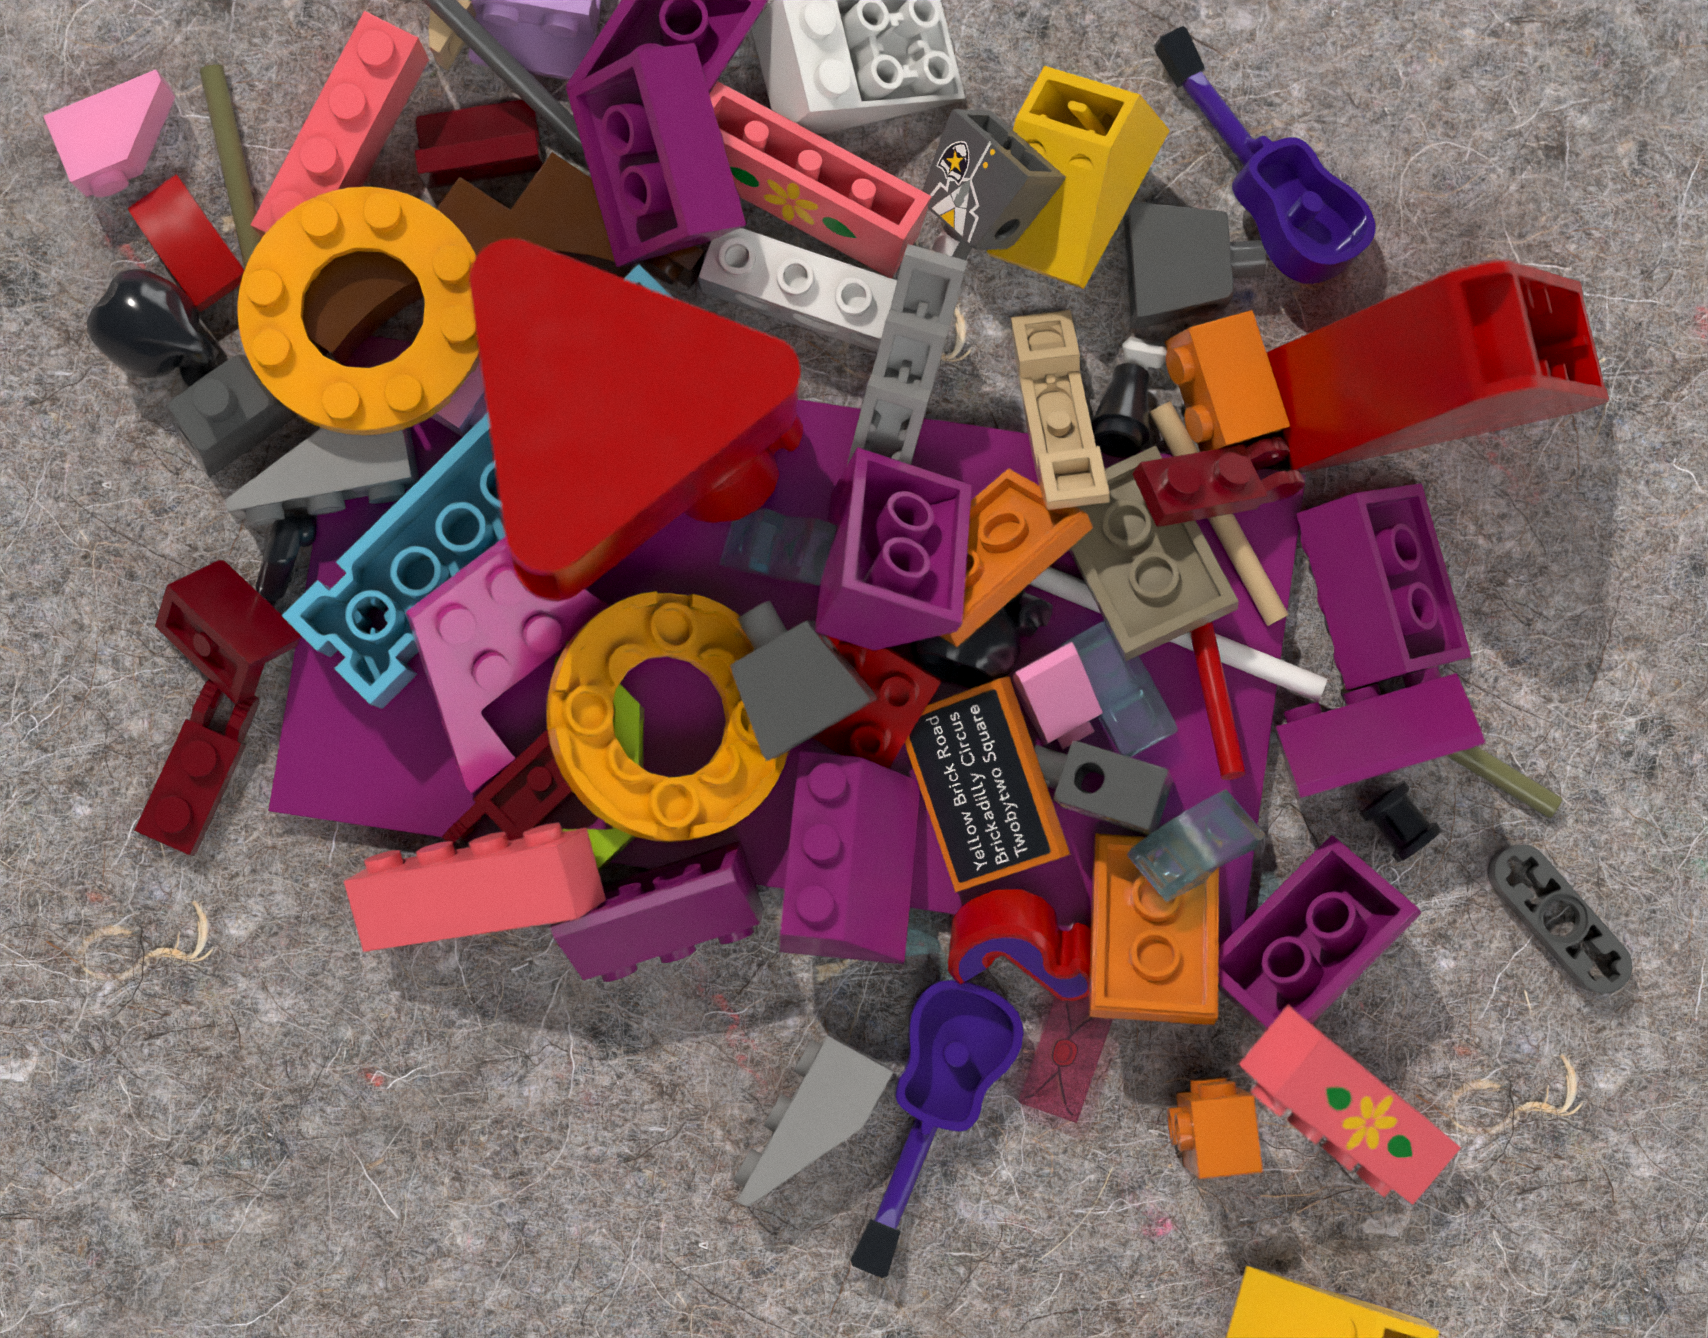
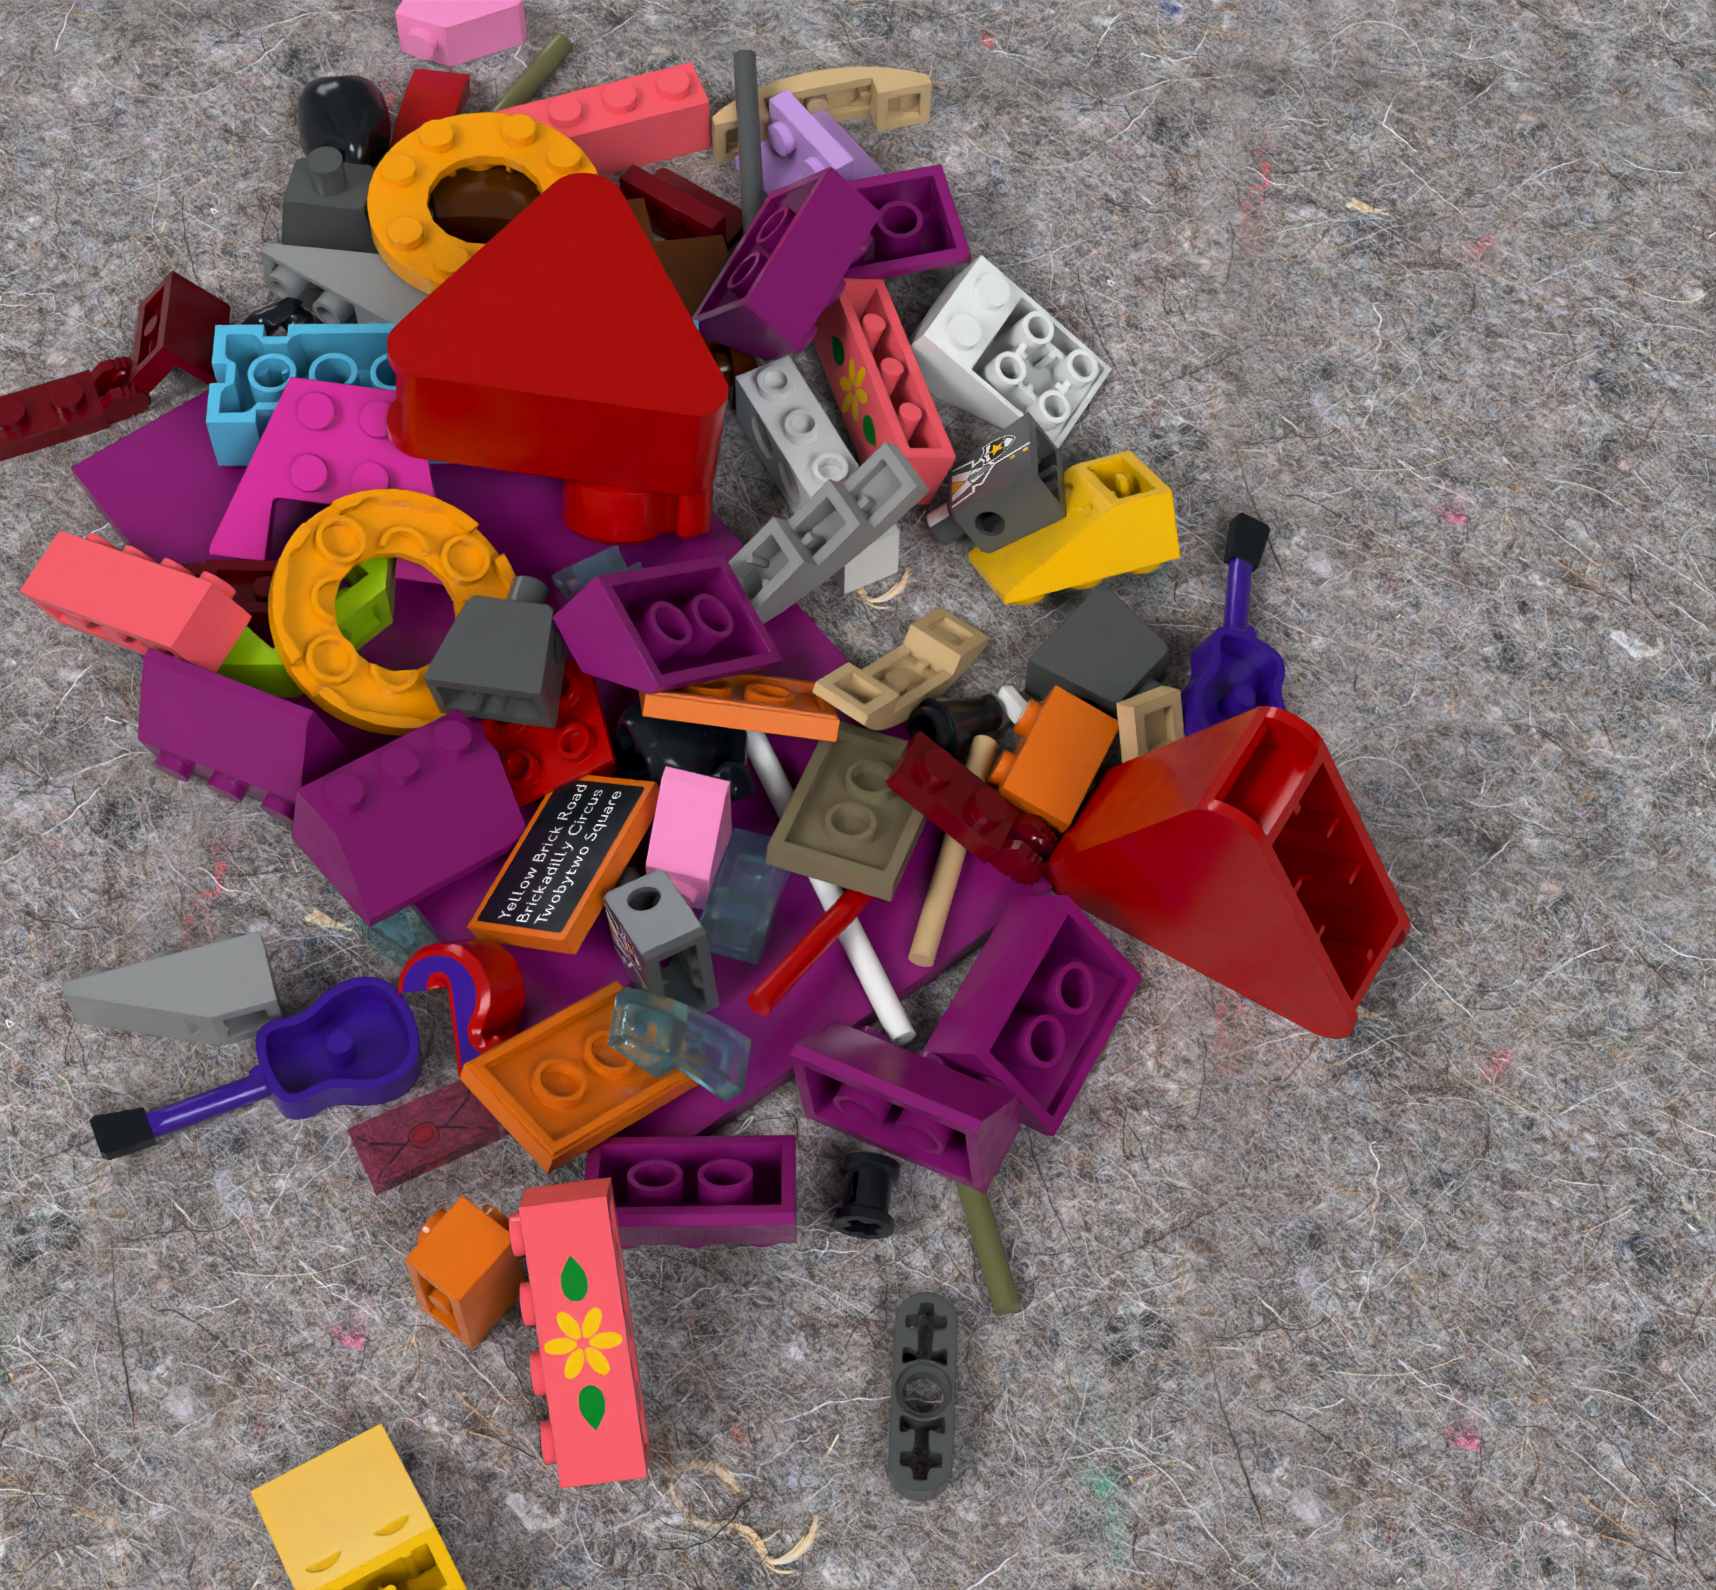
camera: 45 degrees right, 25 degrees down
none -> tan plate [1116,686,1185,763]

